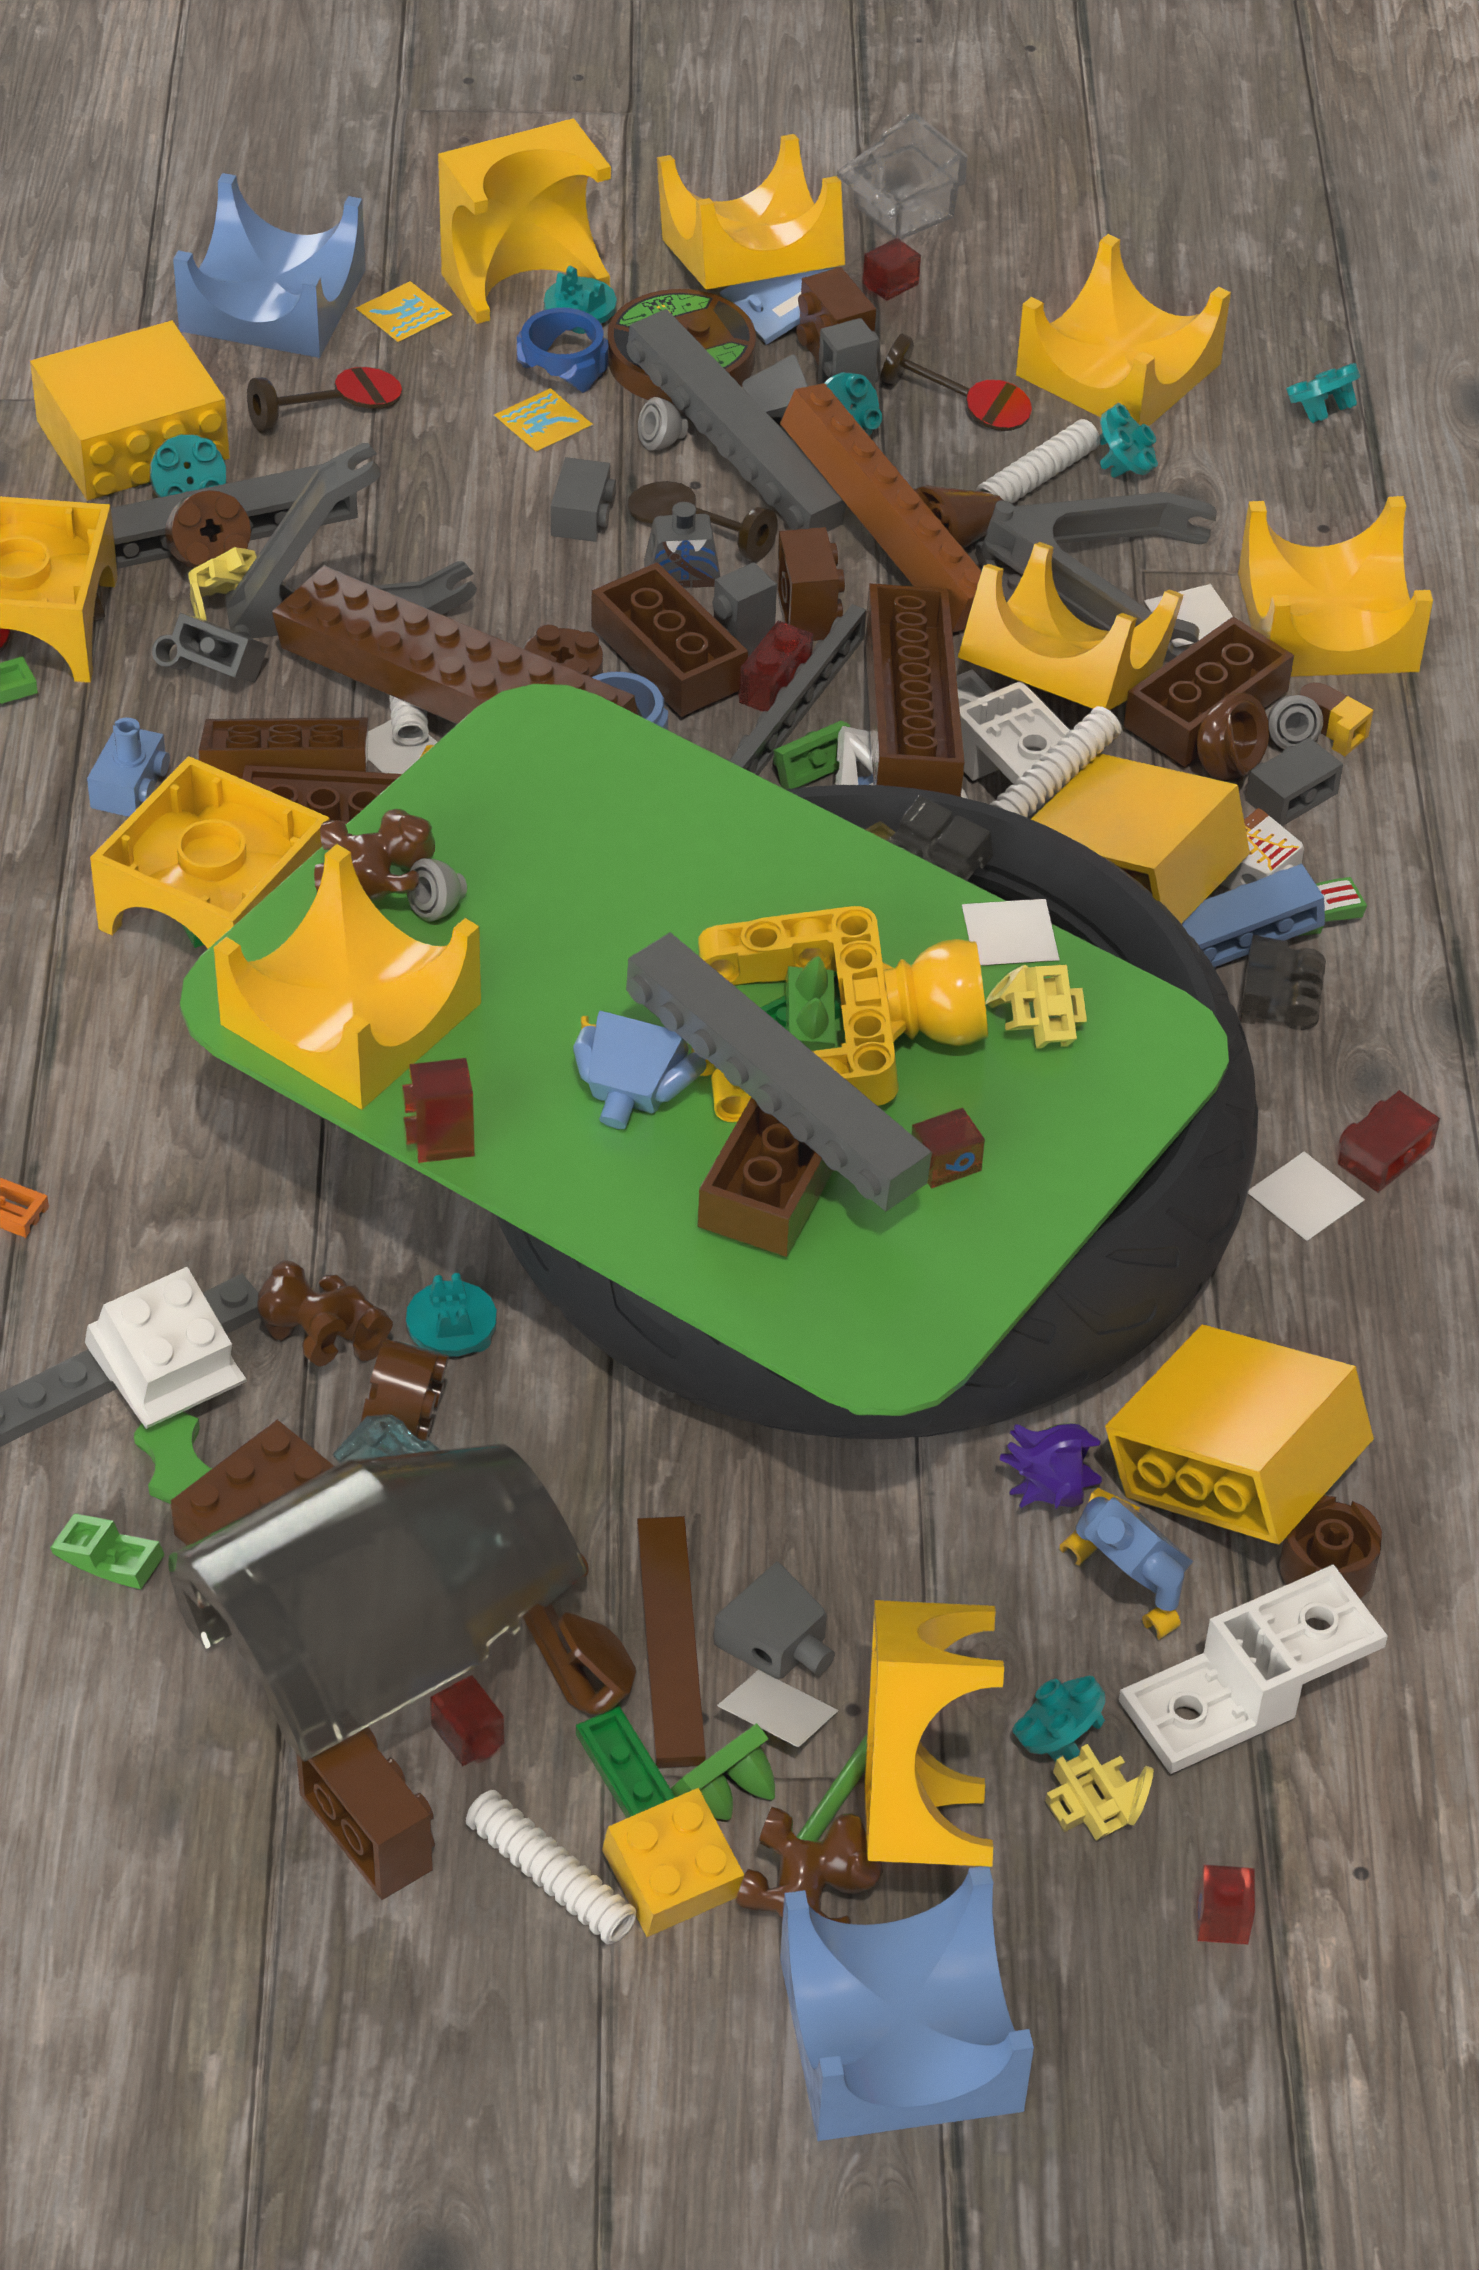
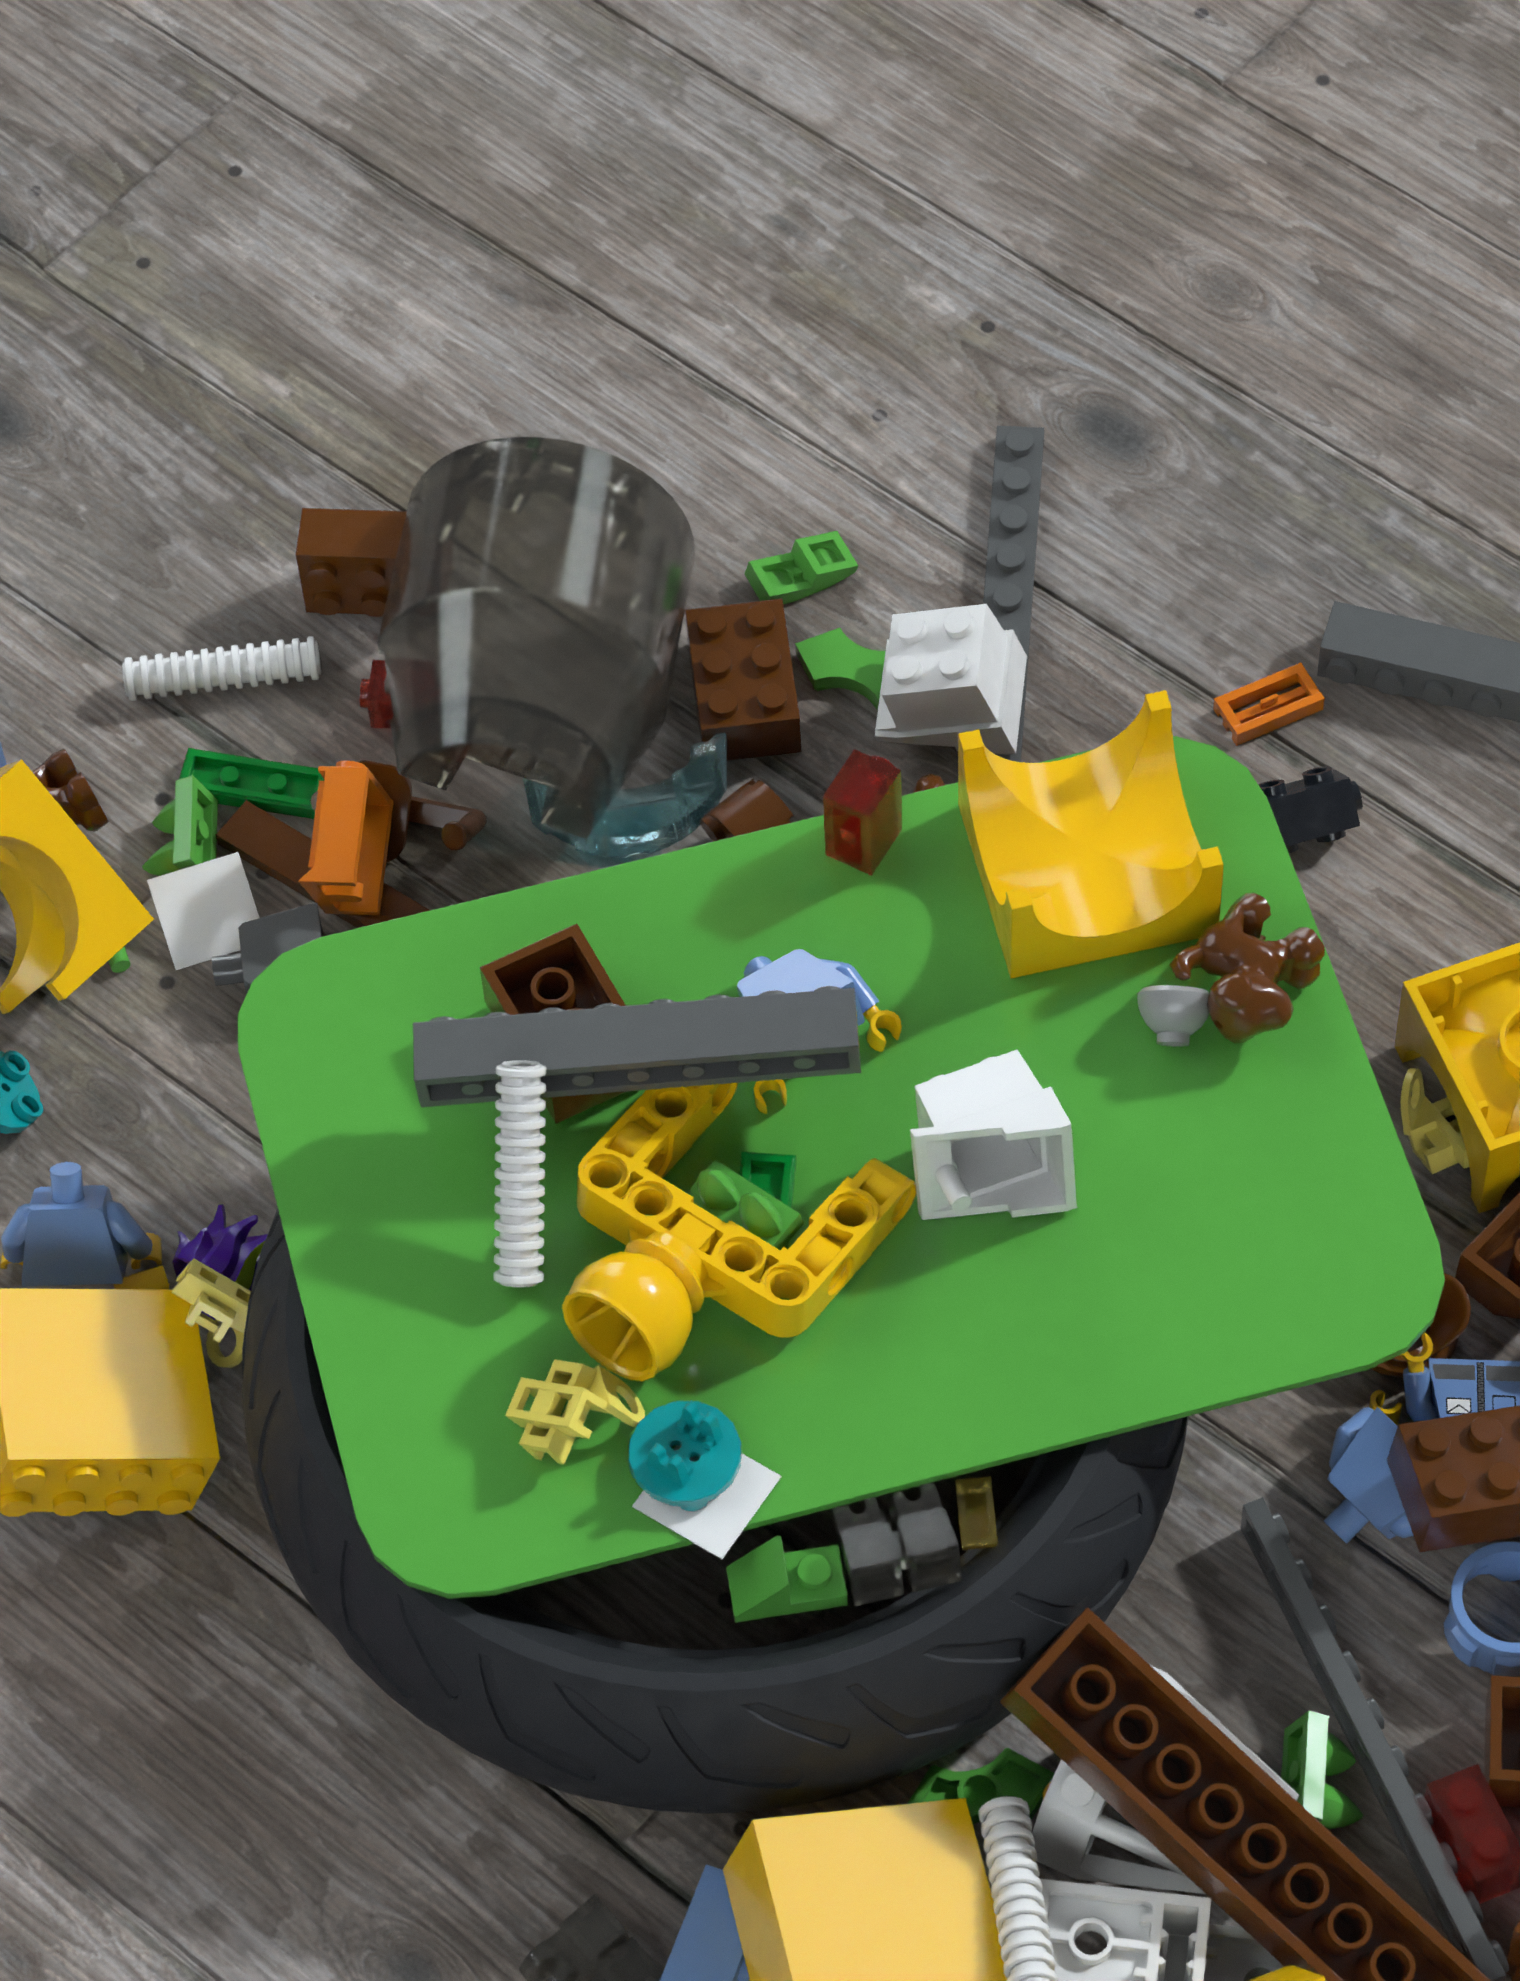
camera: 135 degrees right, 10 degrees up
yellow brick [602,1788,744,1937] -> none
clear red brick [911,1107,985,1189] -> none
white sticker [1248,1151,1365,1241] -> none
clear red brick [1338,1090,1440,1193] -> none
none -> light yellow piece [172,1258,251,1368]
none -> orange window [298,761,393,915]
none -> white piece [494,1060,546,1287]
none -> teal plate [629,1400,742,1511]
none -> bright green slope [726,1535,848,1623]
none -> white piece [910,1050,1077,1220]
none -> black brick [1258,766,1363,853]

